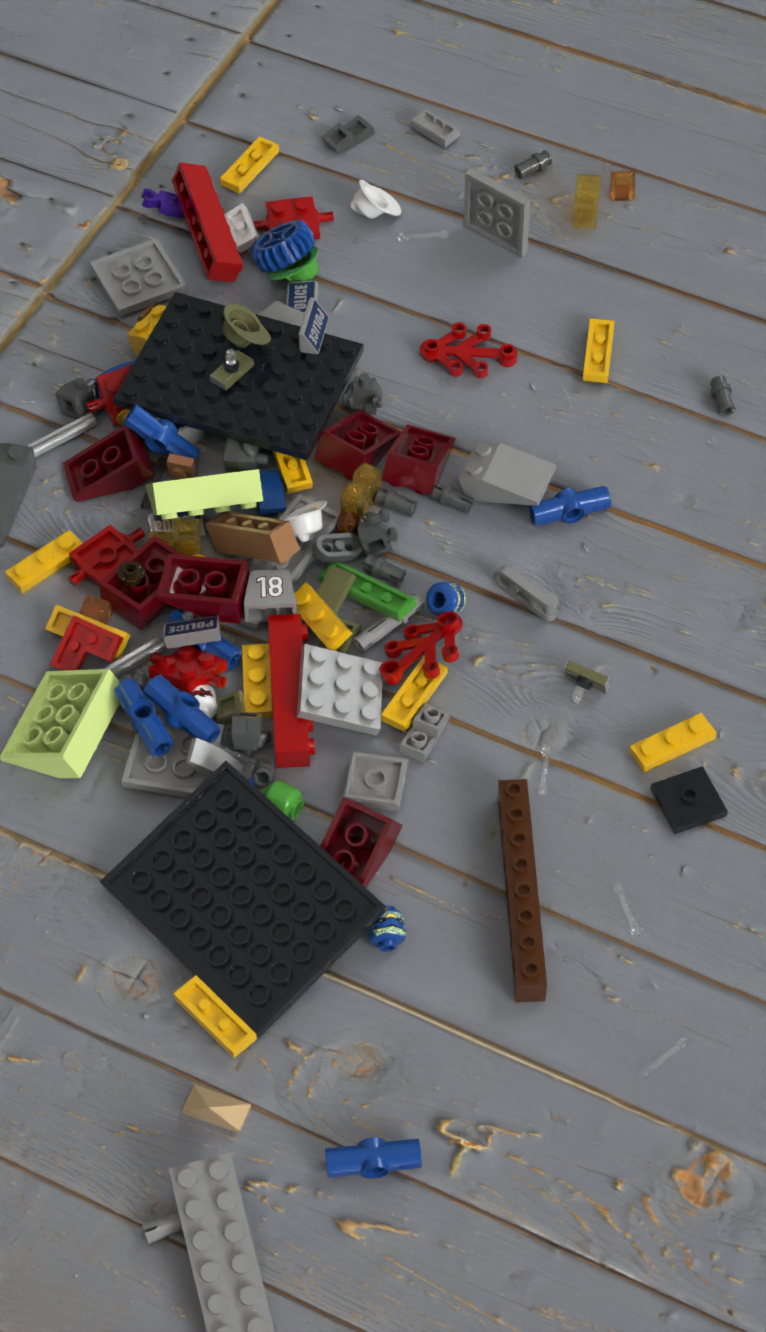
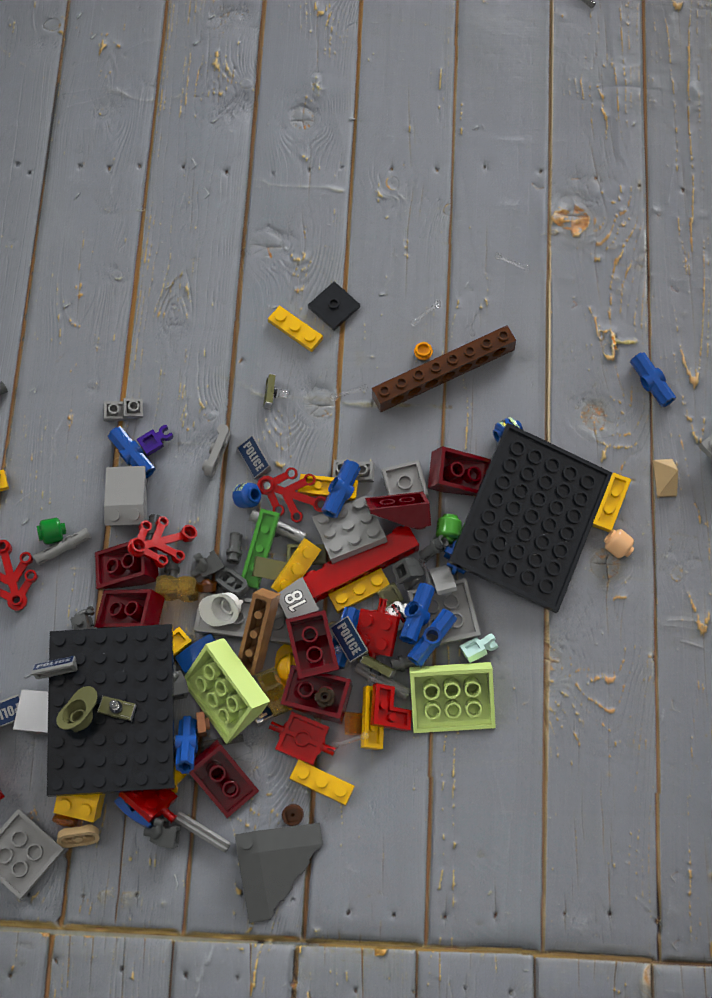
camera: 110 degrees left, 15 degrees up
none -> light grey pin [33,527,92,566]
none -> green head [37,518,66,544]
none -> tan plate [57,824,99,848]
none -> light grey slope [103,398,143,421]
none -> red plant [127,516,197,568]
none -> dark purple plate [137,425,173,456]
none -> slope [237,435,271,480]
none -> reddish brown tile [282,804,304,826]
none -> blue piece [321,460,361,519]
none -> clear hinge [331,732,369,749]
none -> olive piece [360,655,396,686]
none -> dark red slope [365,491,431,530]
none -> light orange plate [414,342,433,361]
none -> light aqua plate [460,634,498,663]
none -> light nougat head [604,529,634,558]

